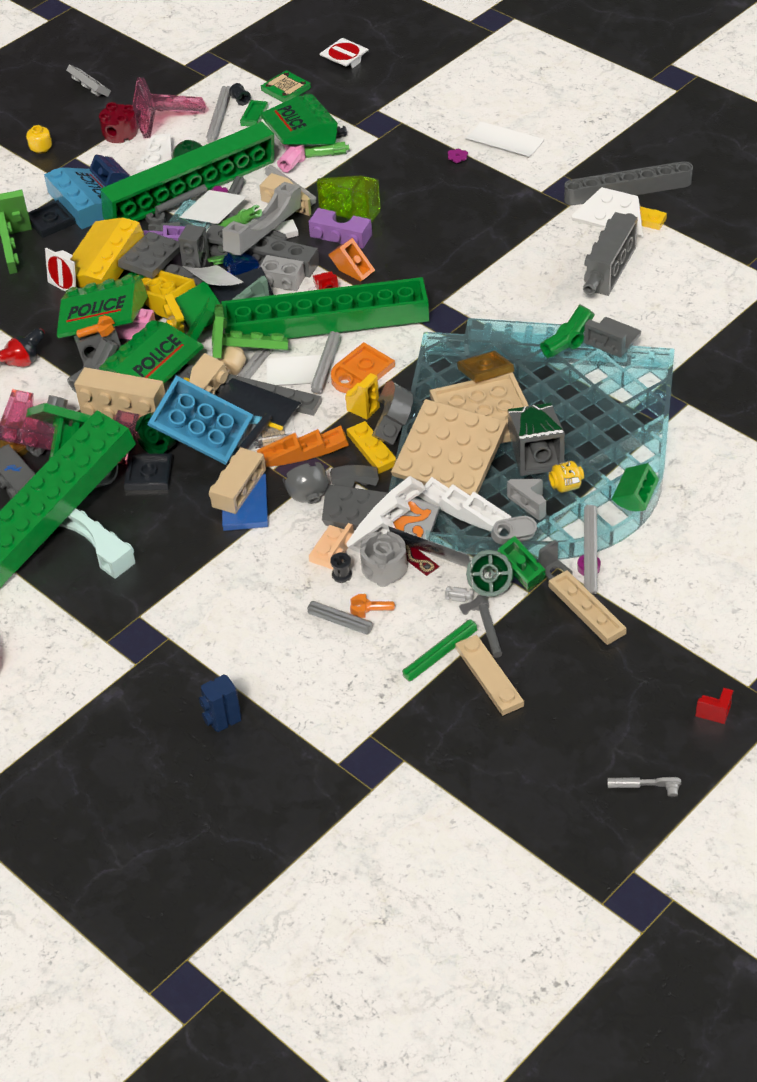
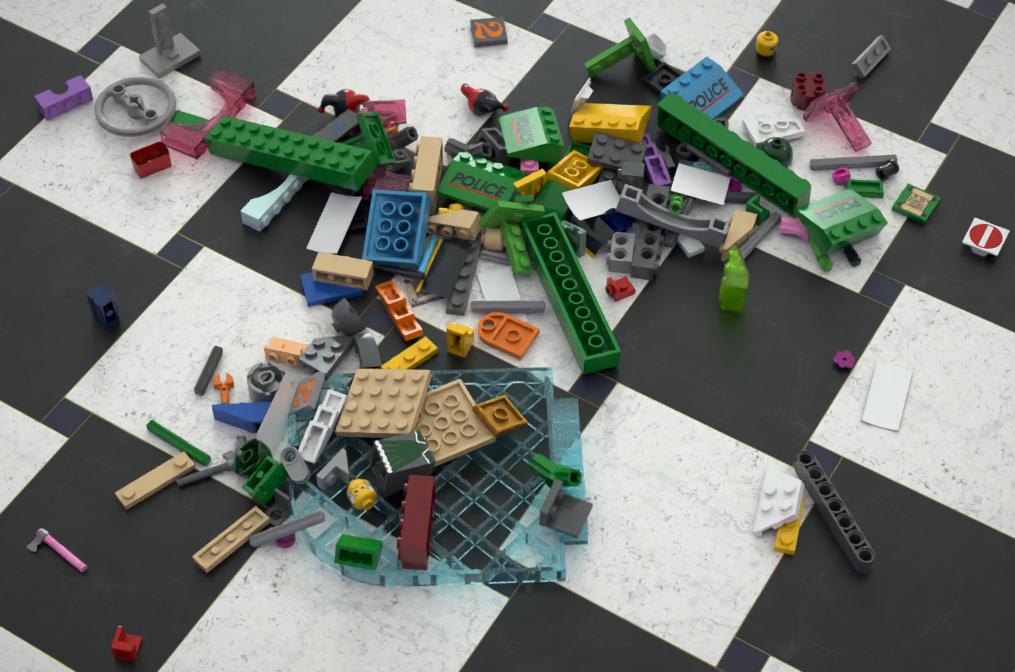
camera: 75 degrees right, 5 degrees up
orange bar [76,315,115,338] -> none
dark blue brick [89,154,130,187] -> none
medium lavender arch [309,208,372,248] -> none
orange slope [328,238,375,281] -> none
black bush [330,552,352,583] -> none
white slope [346,476,425,553] -> none
dark grey arch [372,381,413,446] -> none
dark grey brick [583,212,638,296] -> none
light grey piece [608,777,681,797] -> none
none -> bright pink piece [27,528,87,572]
none -> blue slope [212,401,272,433]
none -> white sticker [306,192,362,254]
none -> dark red brick [397,475,435,570]
none -> green panel [745,193,770,226]
none -> dark pink tile [832,168,851,183]

